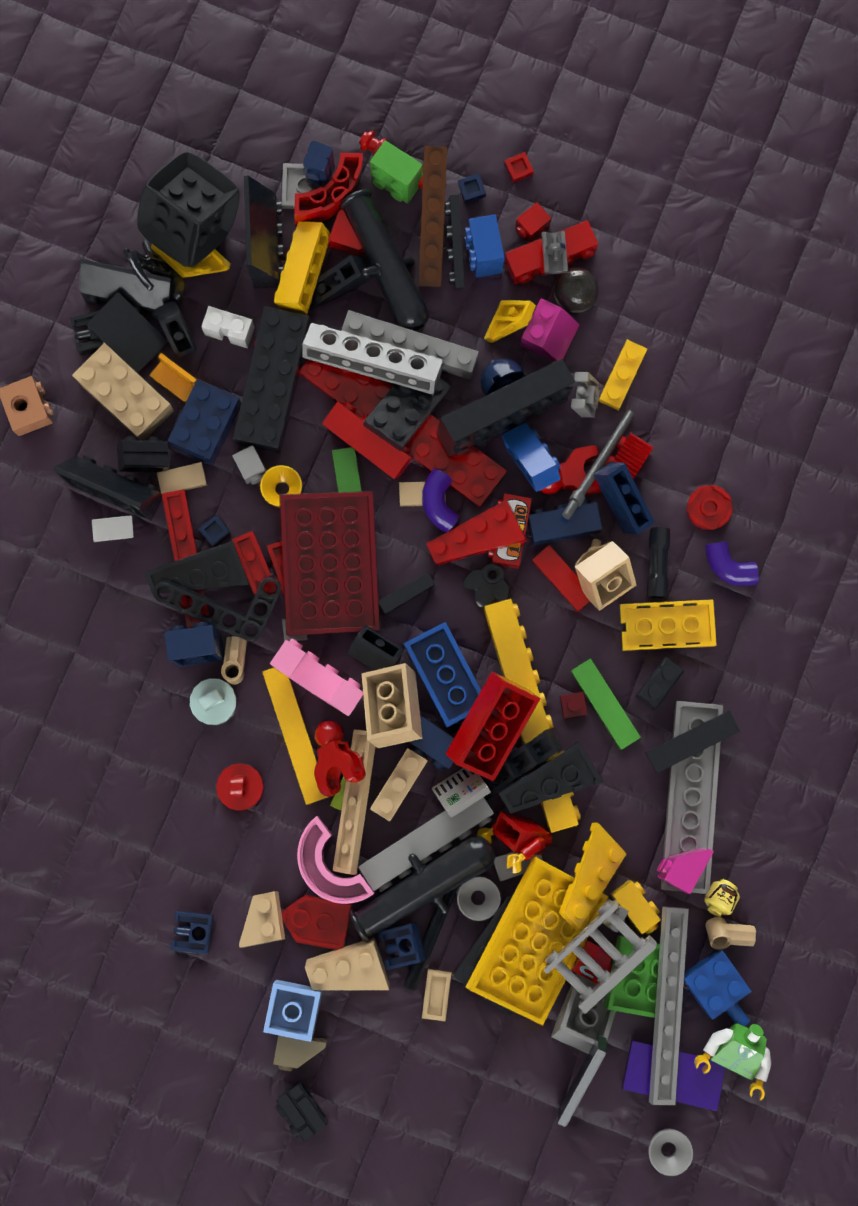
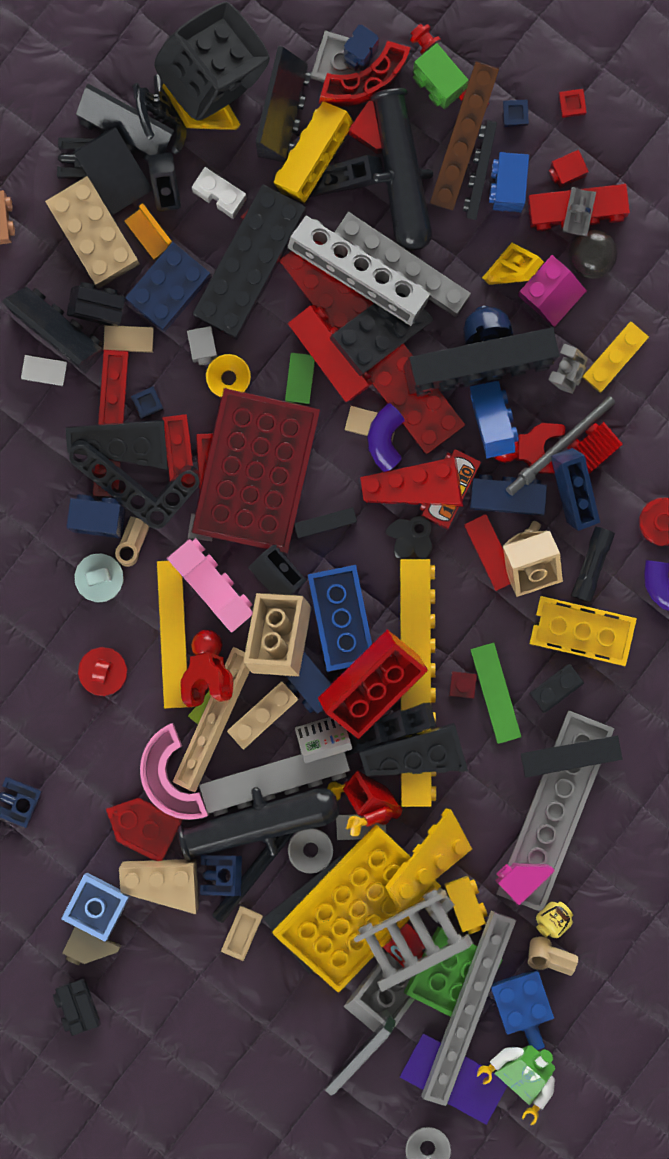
camera: 20 degrees right, 5 degrees up
tan wing [239,891,285,948] -> none

